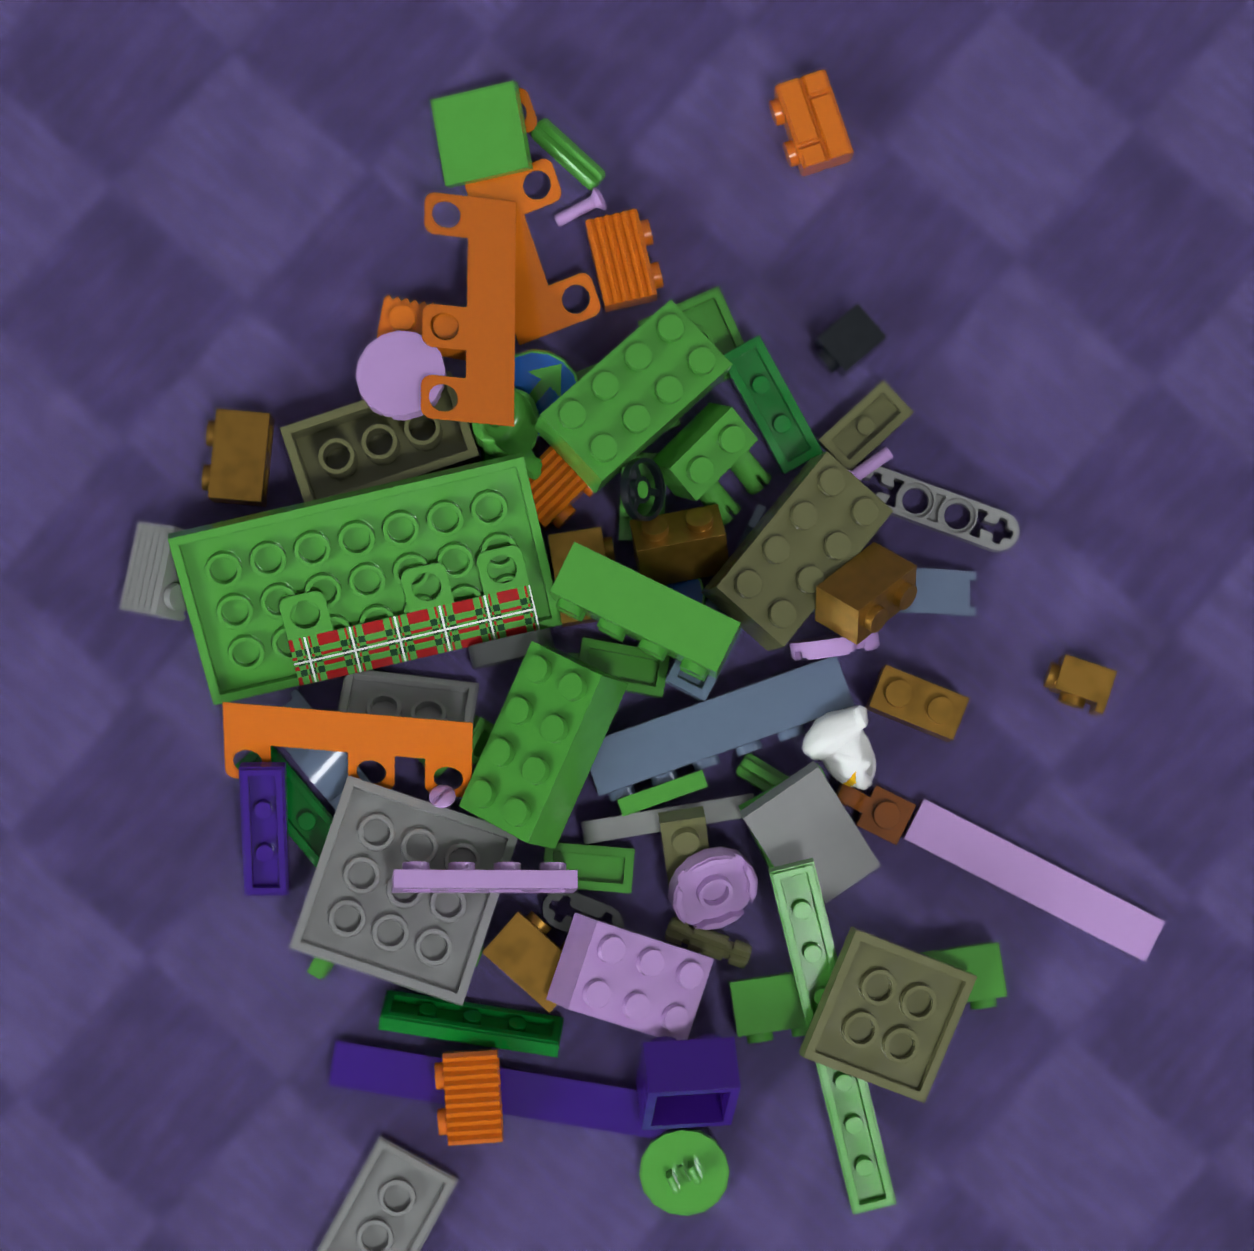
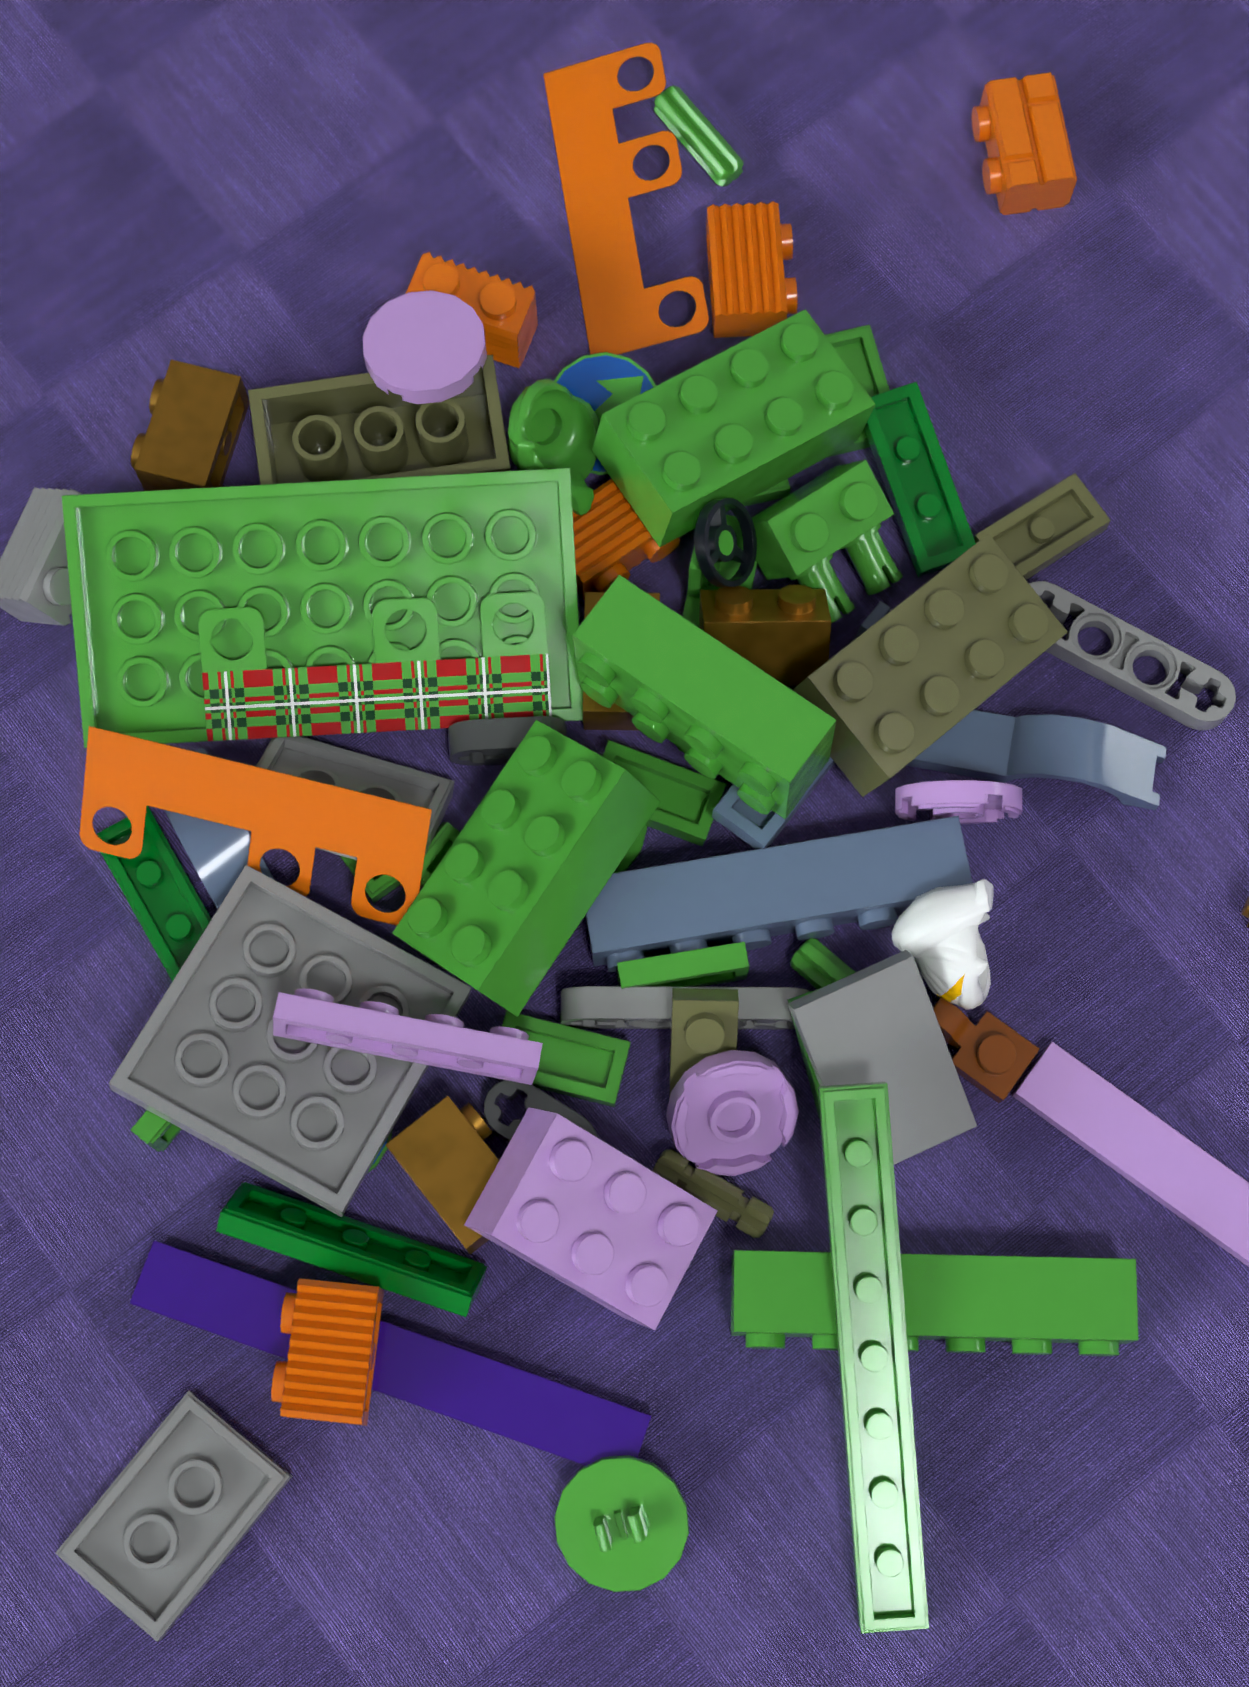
camera: 10 degrees right, 10 degrees down
dark purple tile [239,762,291,896] -> none
orange piece [421,192,516,427] -> none
lavender piece [429,785,456,809] -> none
bright green tile [430,80,533,188] -> none
lavender piece [554,187,607,227] -> none
dark purple piece [636,1034,741,1130] -> none
olive plate [799,926,977,1103] -> none
black brick [815,303,887,378] -> none
pearl gold brick [815,542,917,645] -> none
lavender piece [849,447,893,480] -> none
pearl gold brick [866,664,970,742] -> none

